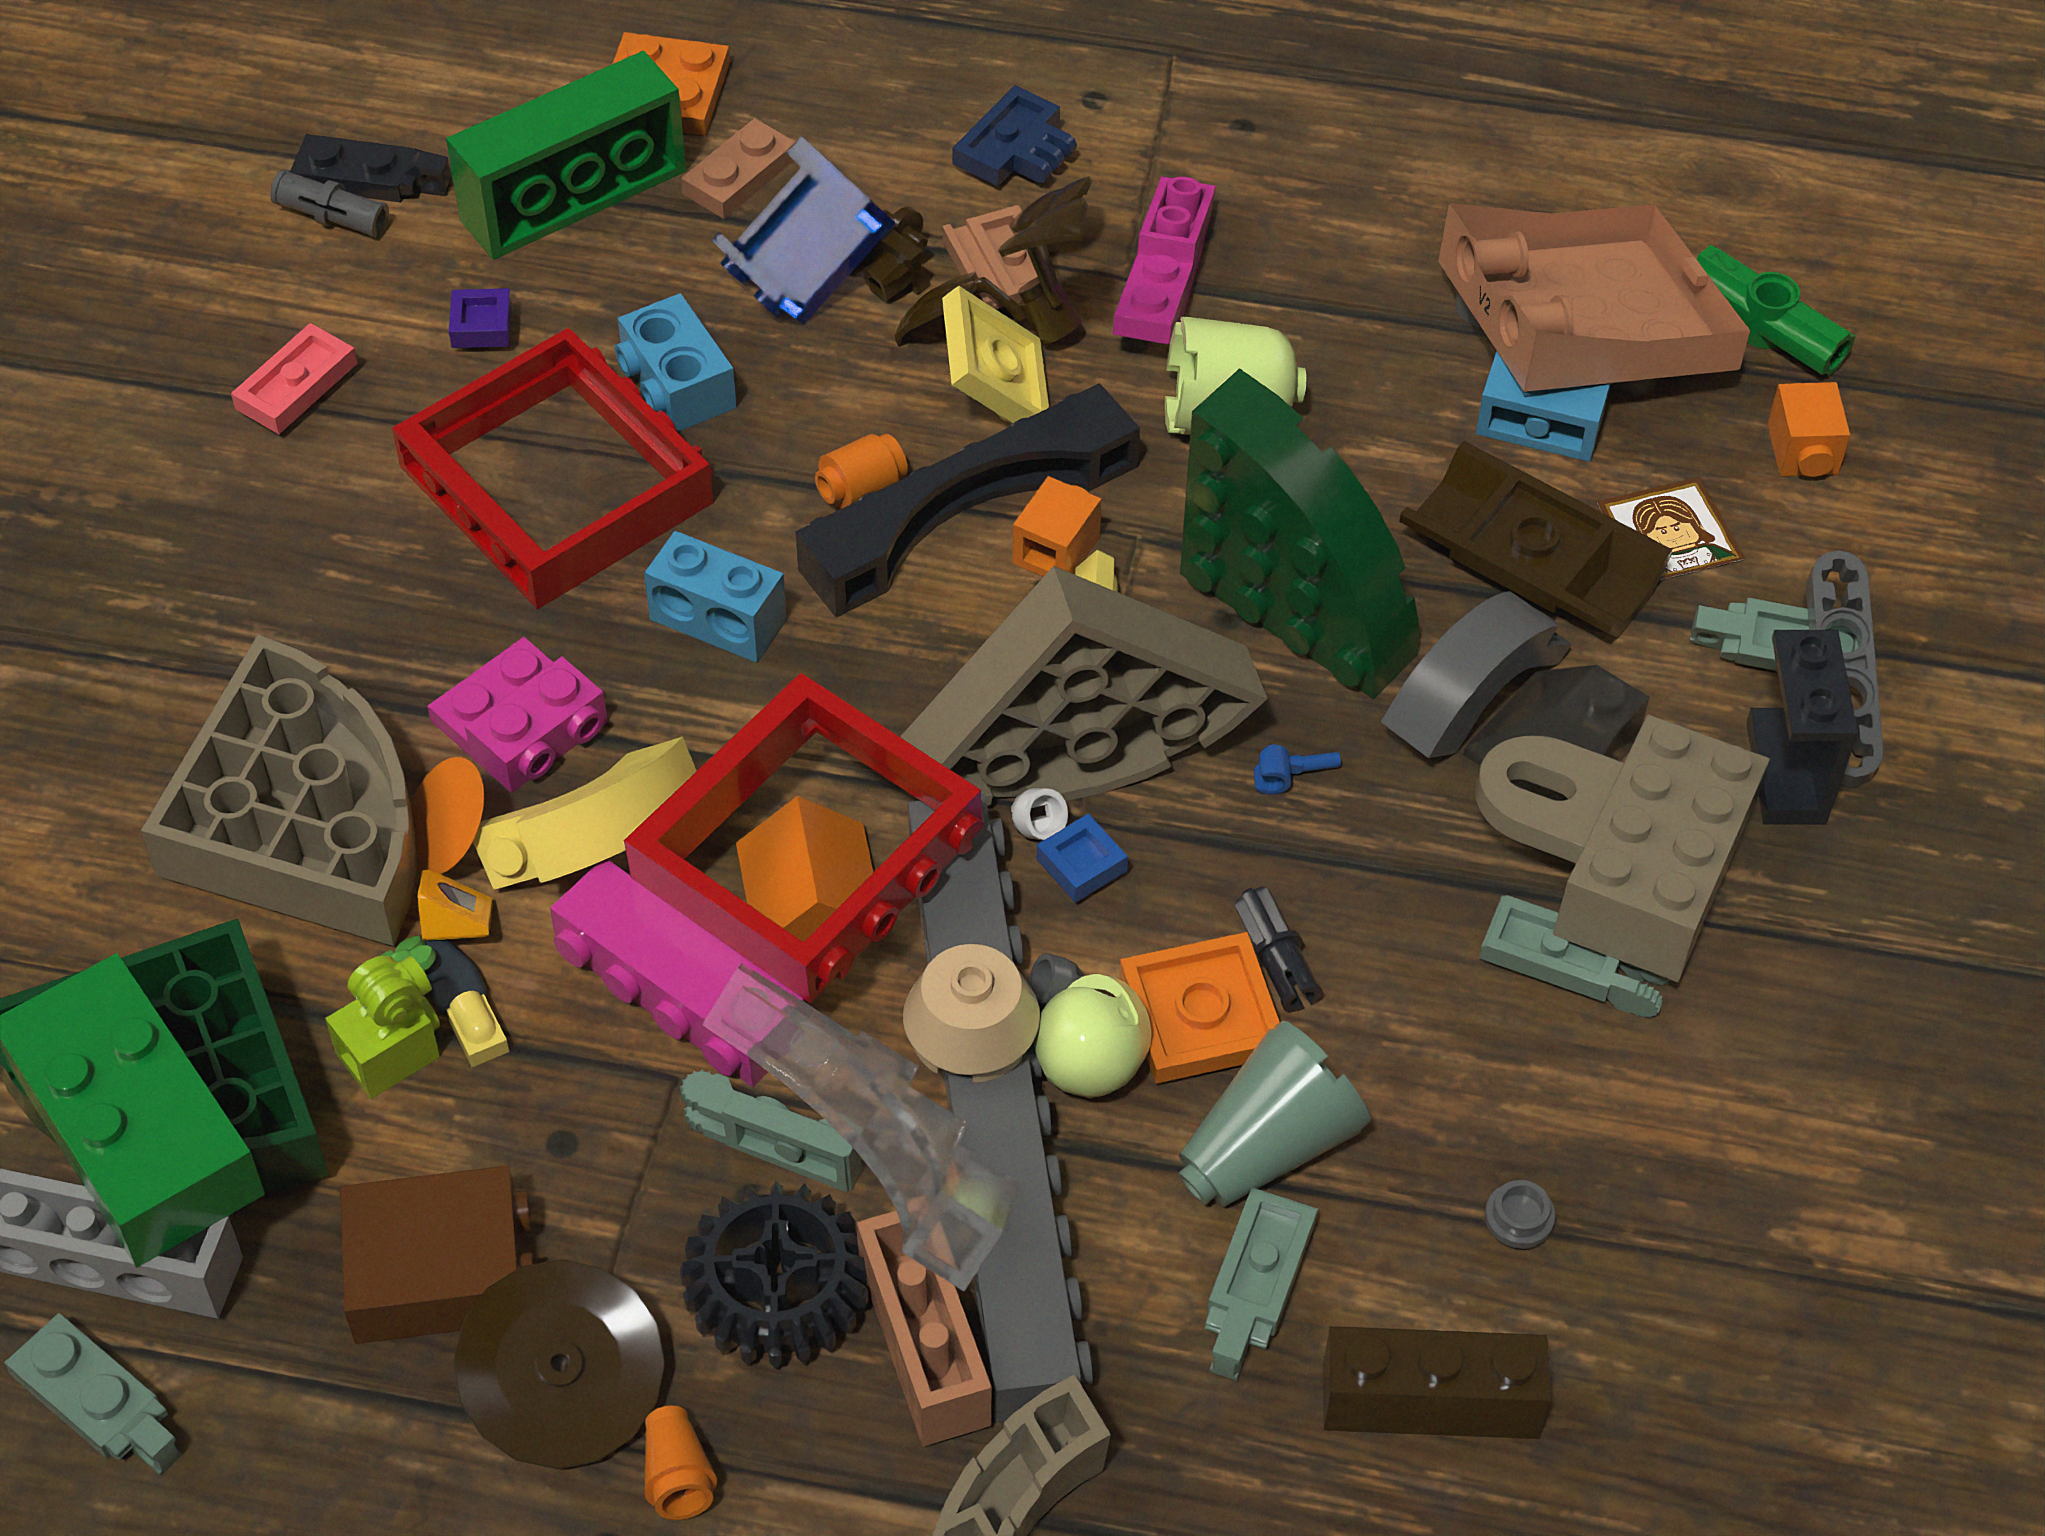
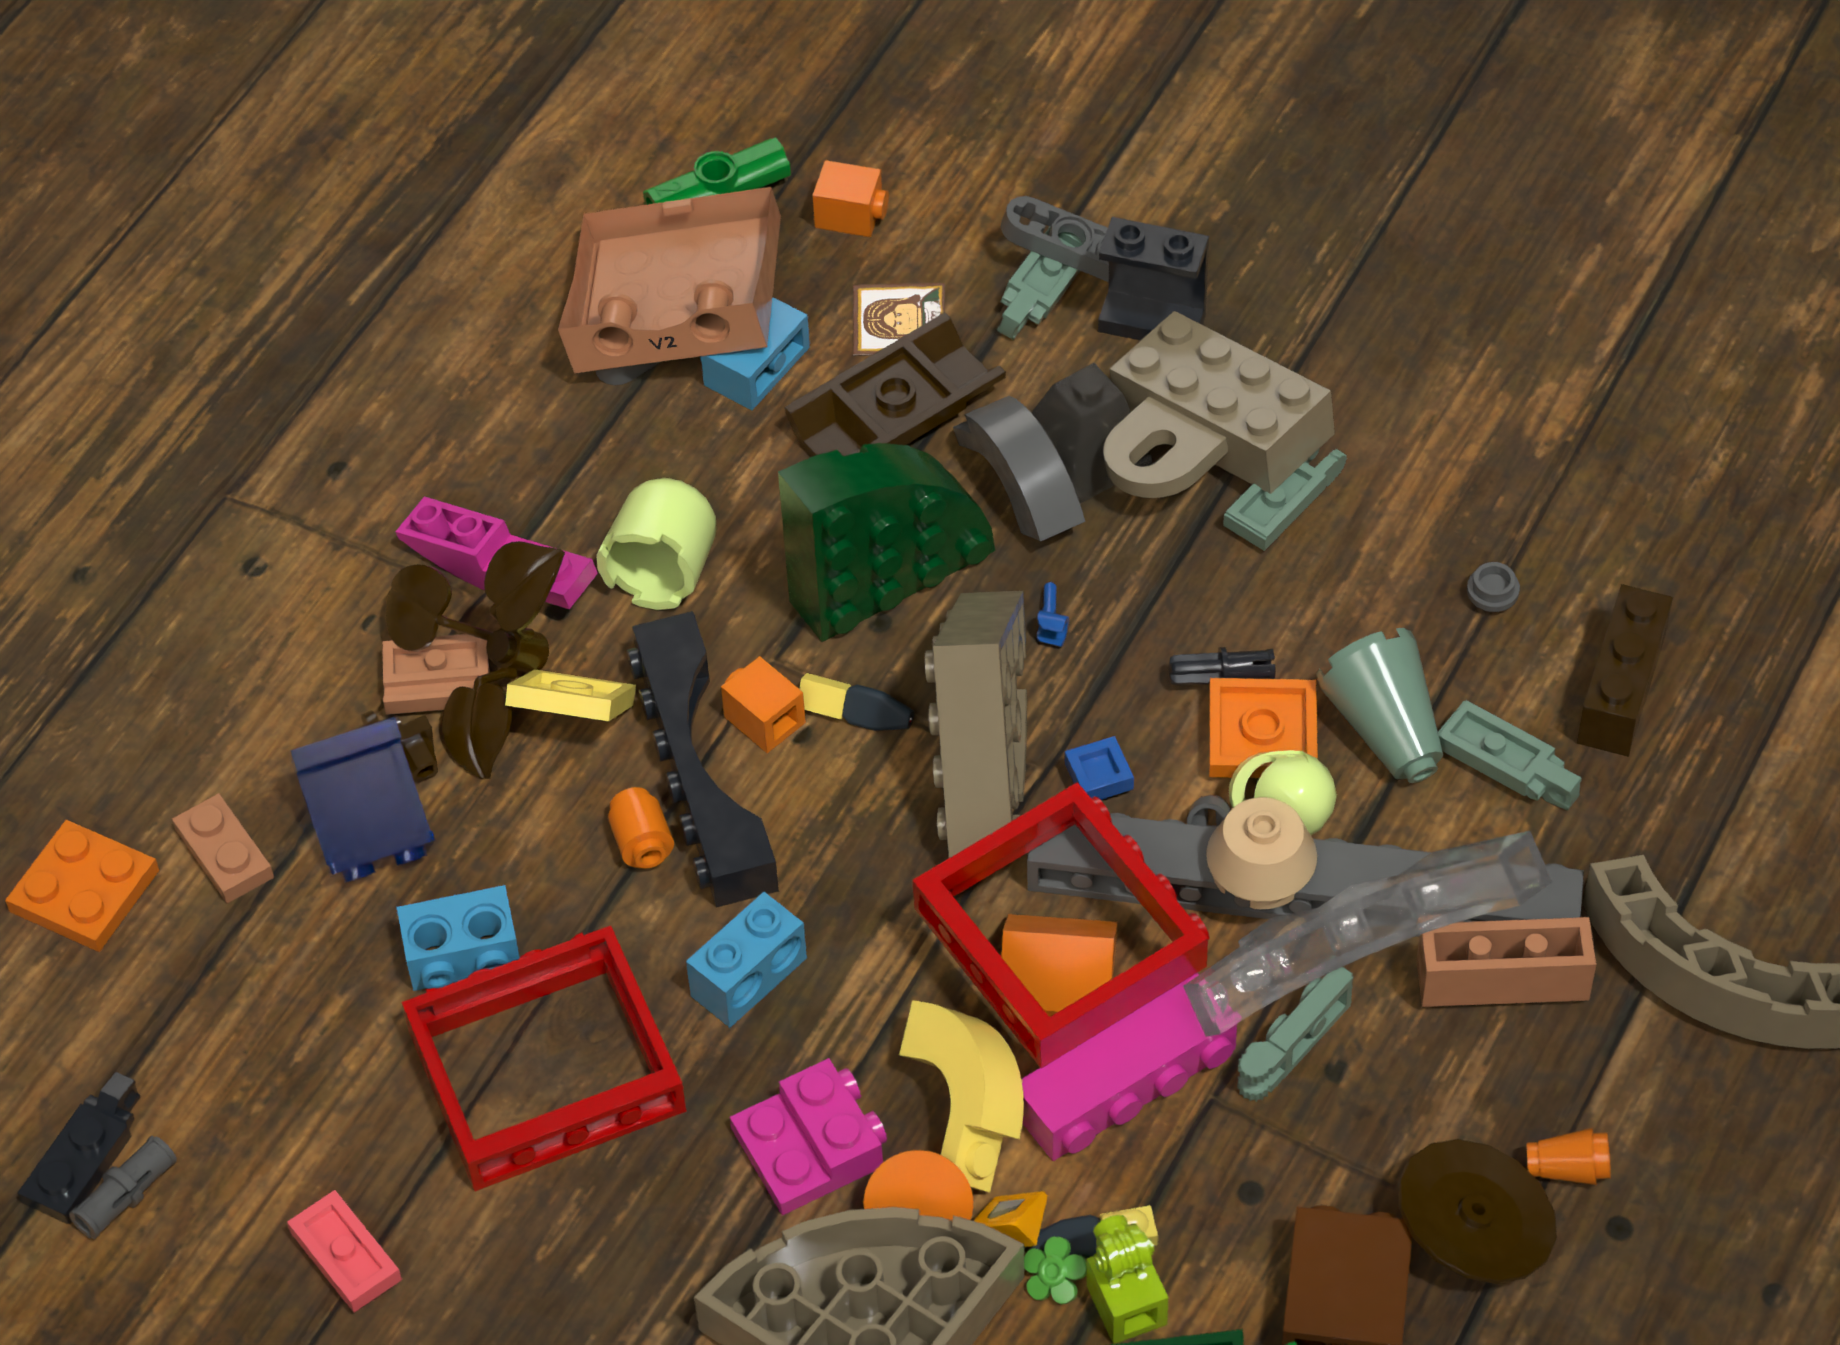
camera: 70 degrees left, 0 degrees up
green brick [446,50,686,260] -> none
dark purple plate [449,288,512,348] -> none
black gear [680,1180,868,1370] -> none
dark blue hinge [952,85,1077,186] -> none
white hinge [1011,788,1068,840] -> none

